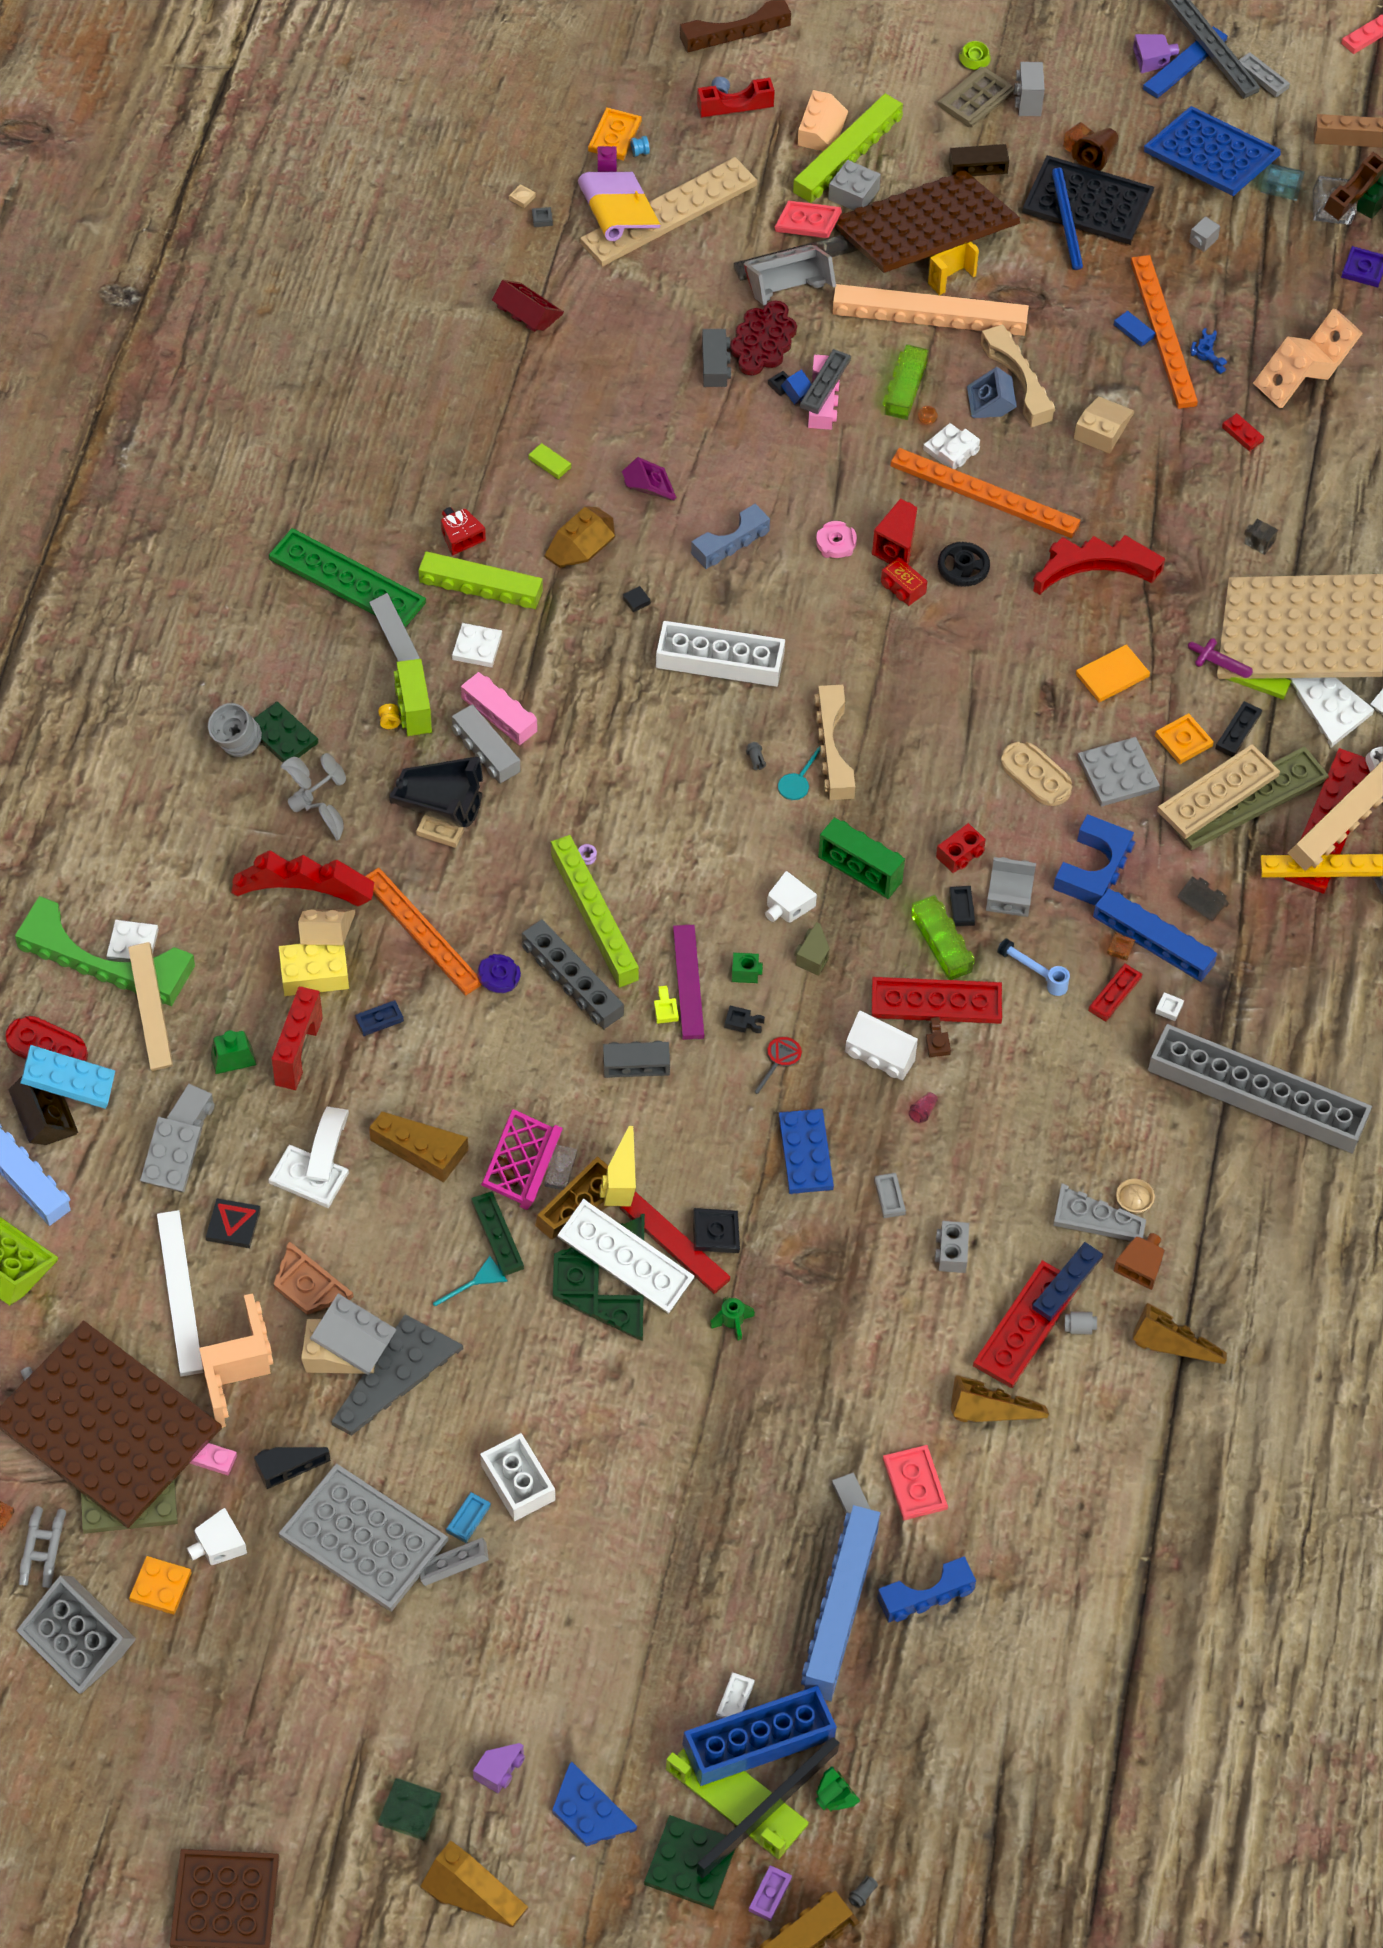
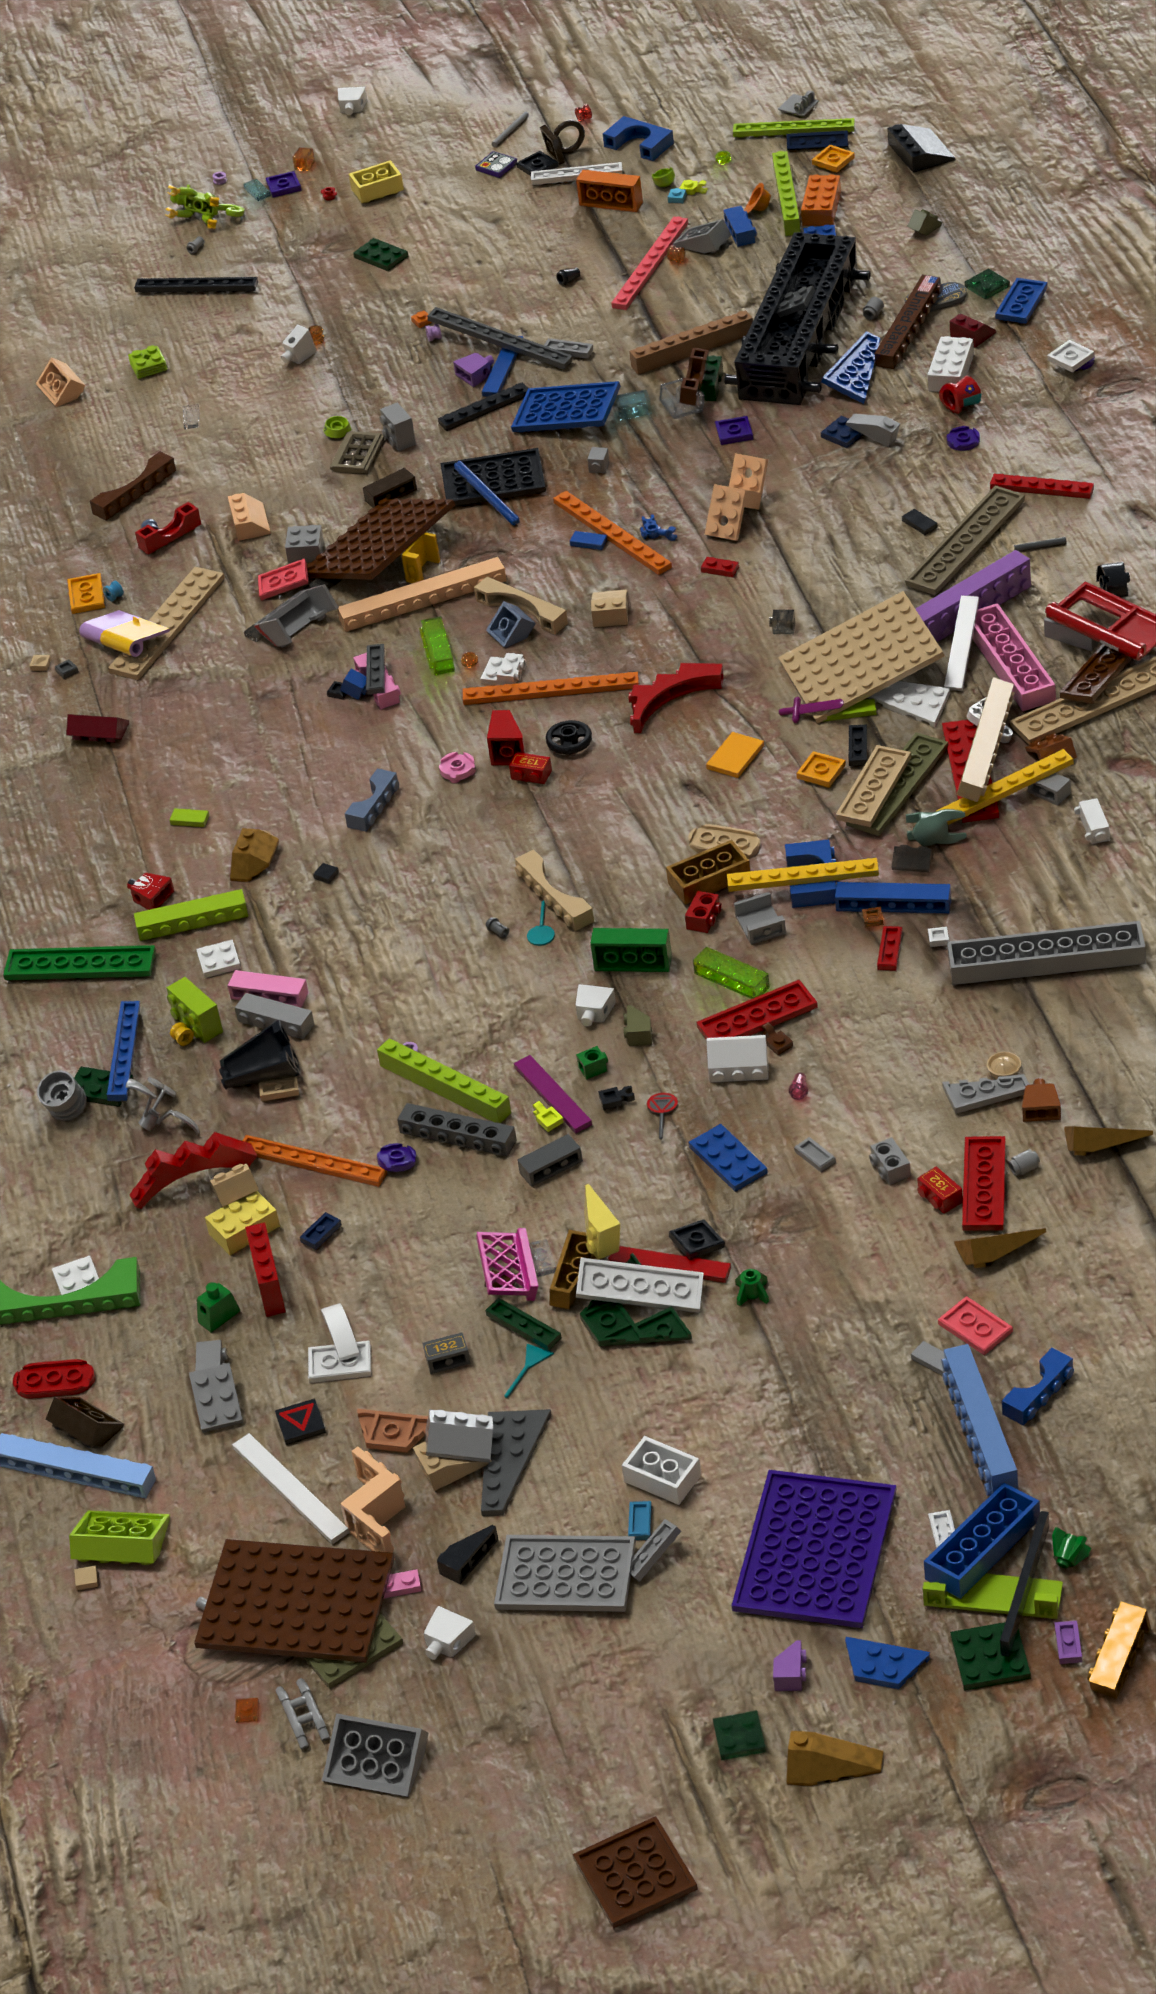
camera: 20 degrees left, 15 degrees down
medium azure plate [20,1045,115,1109] -> none
tan tile [128,942,173,1071] -> none
light orange plate [129,1556,192,1615] -> none
light grey tile [369,593,420,662] -> none
pearl gold wedge [369,1112,469,1183] -> none
magenta brick [598,146,617,172] -> none
magenta slope [622,457,676,500] -> none
white brick [656,621,785,687] -> none
dark grey brick [702,329,731,387] -> none
dark red plate [730,300,797,376] -> none
lime brick [793,93,903,203] -> none
dark grey pin [848,1875,878,1908] -> none
black tile [949,886,975,927] -> none
light blue piece [997,938,1070,996] -> none
dark blue plate [1032,1242,1103,1321] -> none
clear orange brick [1063,122,1094,153] -> none
reddish brown cone [1072,128,1119,171] -> none
light grey plate [1077,737,1160,807] -> none
none -> blue plate [107,1001,140,1101]
none -> dark grey brick [422,1333,471,1374]
none -> black plate [438,382,528,431]
none -> pearl gold brick [666,840,750,905]
none -> yellow plate [727,858,879,892]
none -> dark purple plate [731,1470,897,1628]
none -> sand green piece [906,809,967,847]
none -> red brick [917,1166,963,1214]

